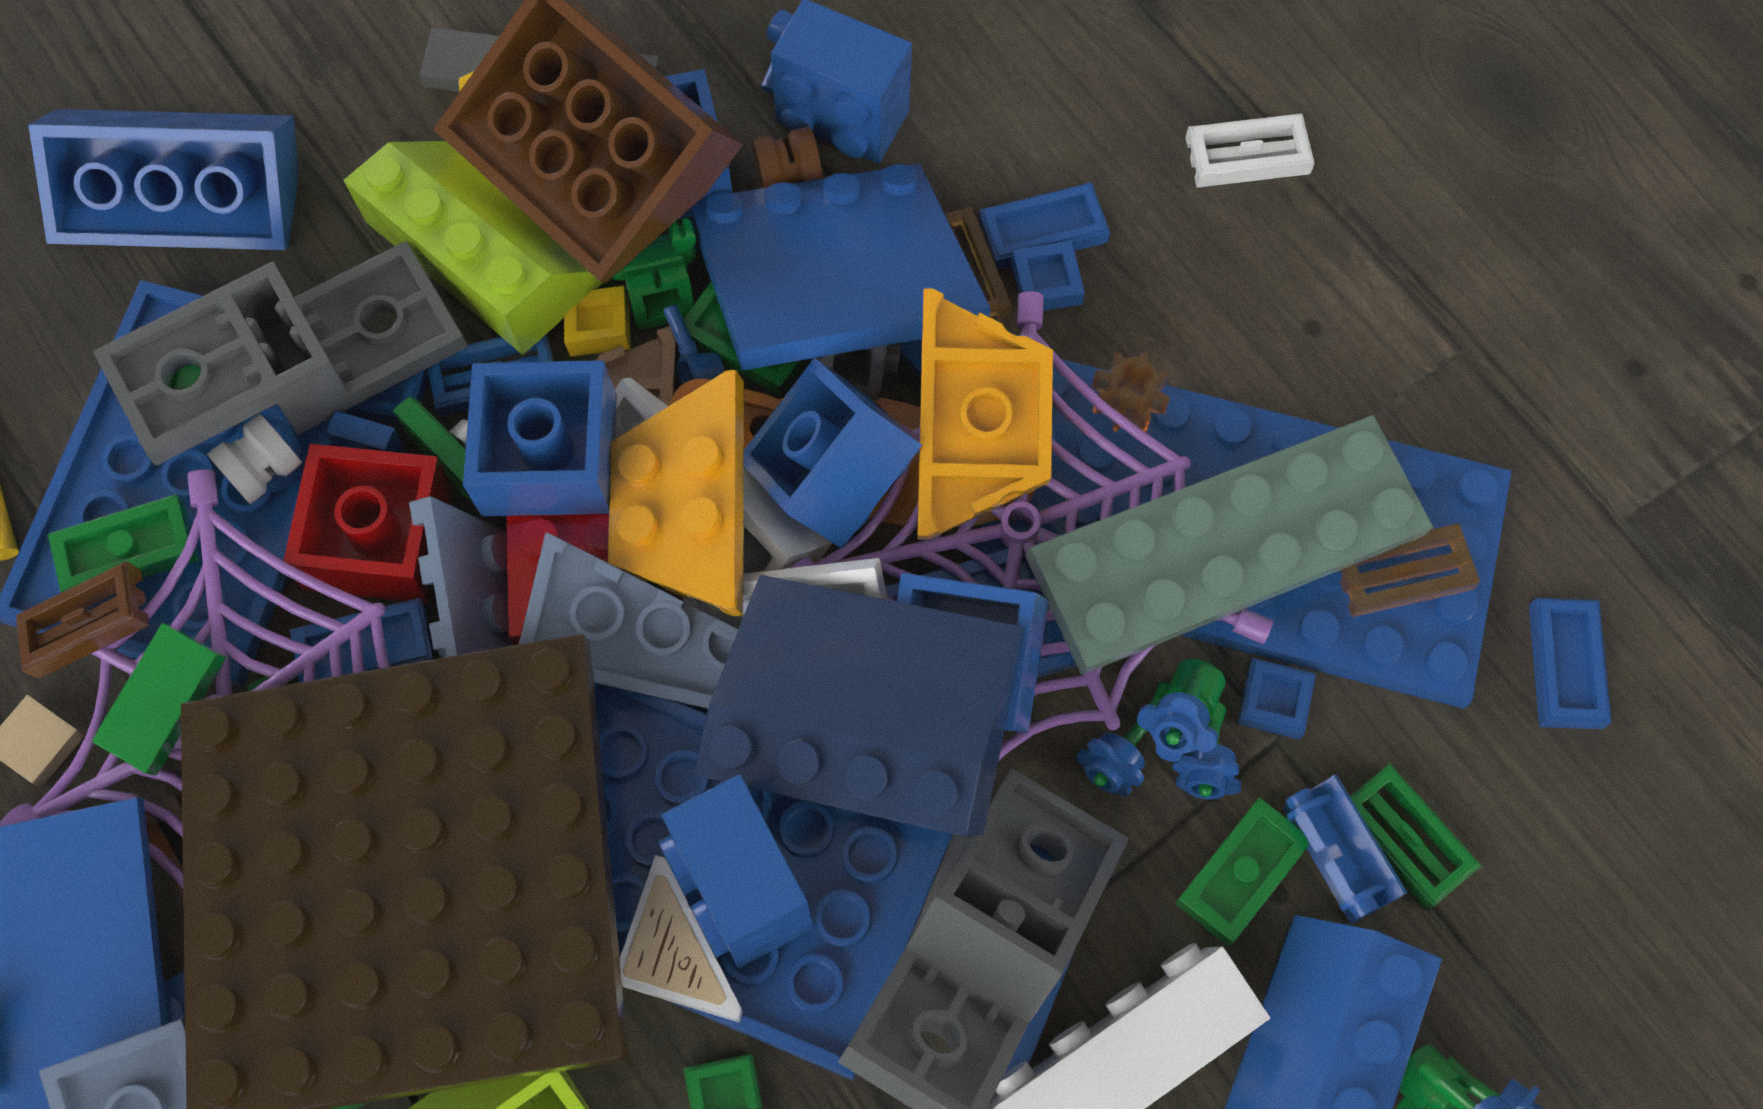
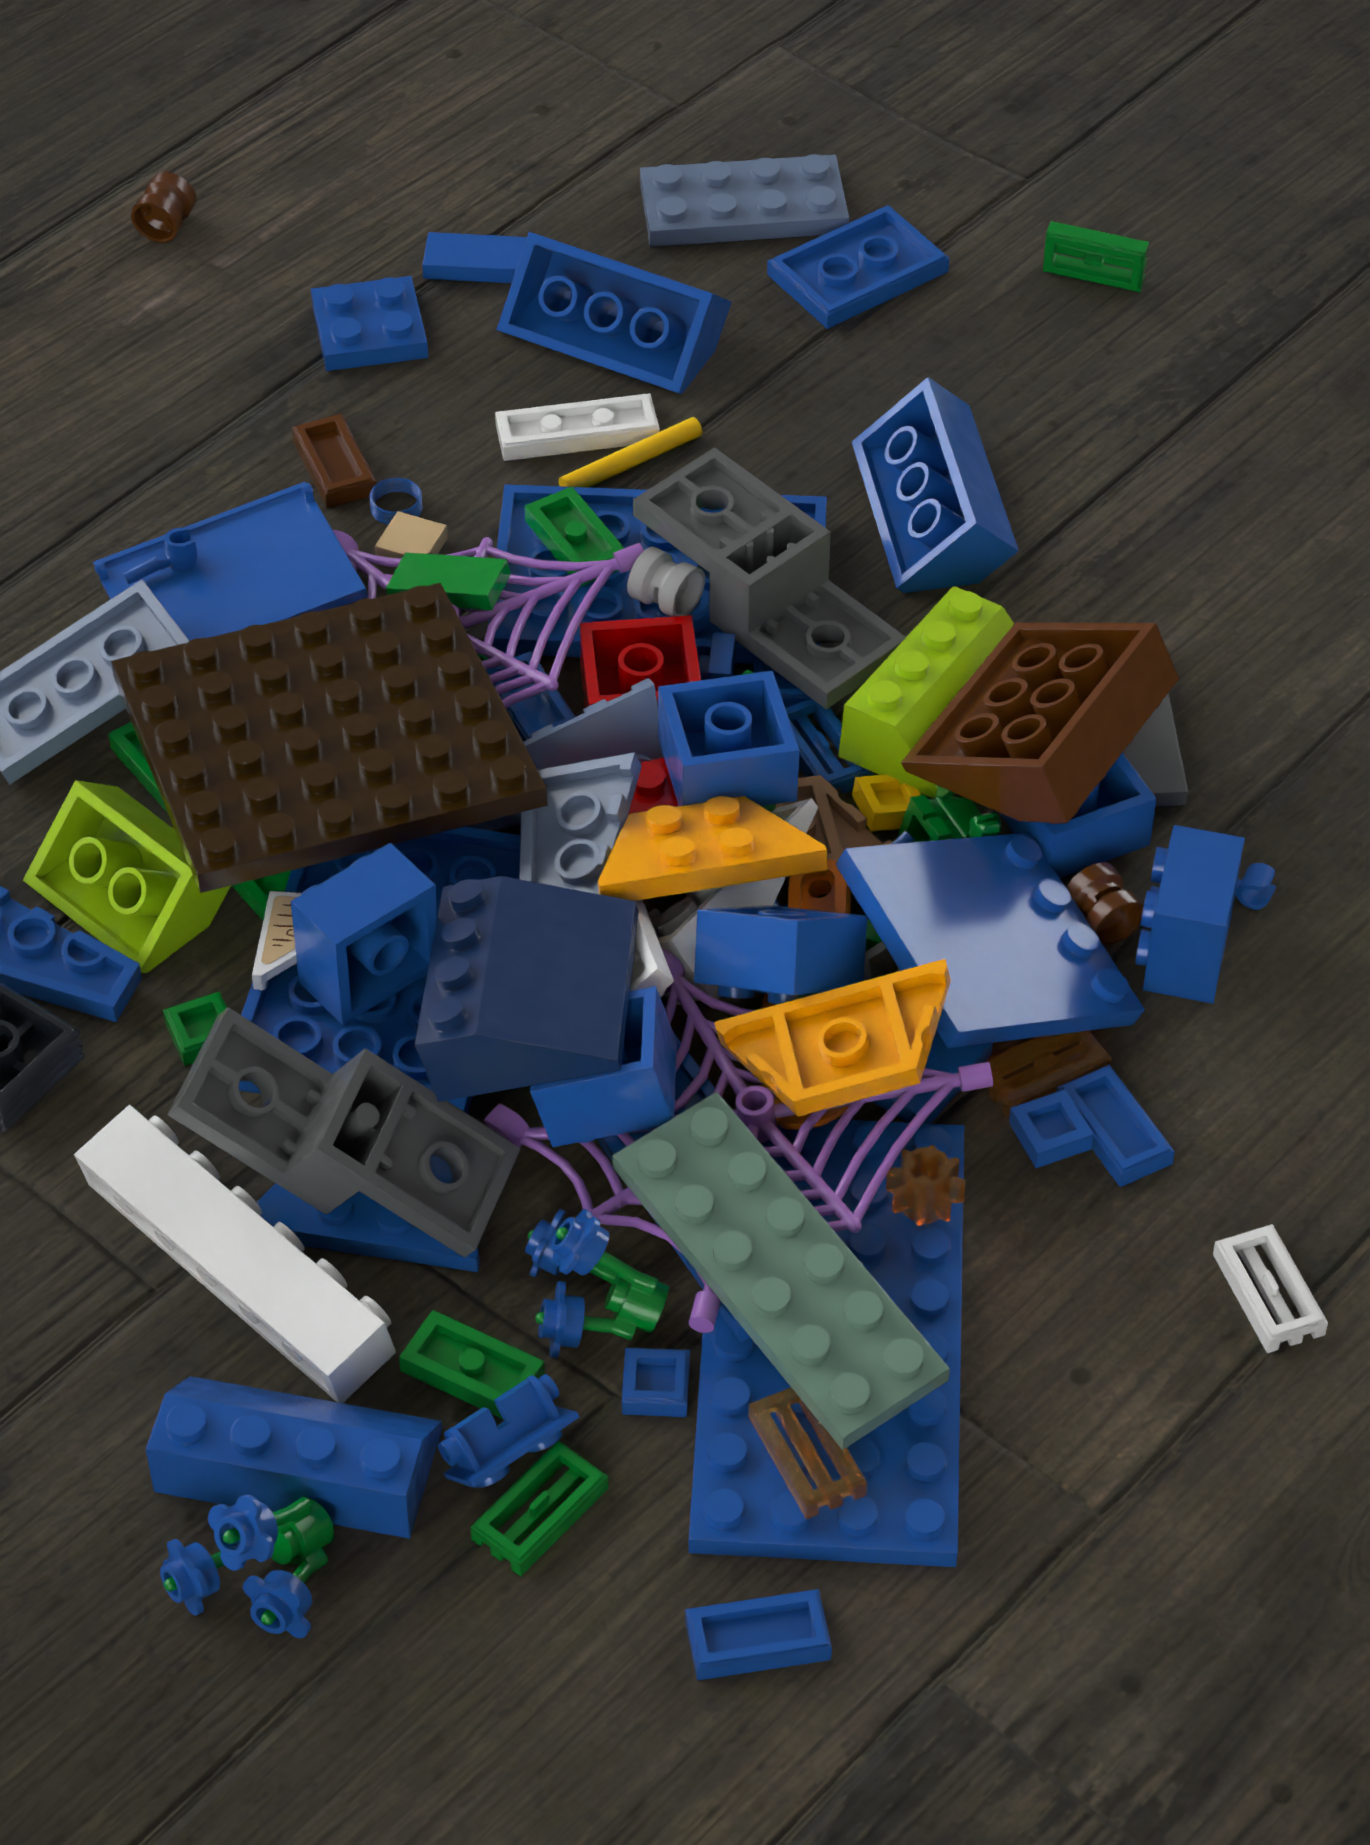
camera: 80 degrees right, 20 degrees down
reddish brown tile [16,561,149,679] -> none

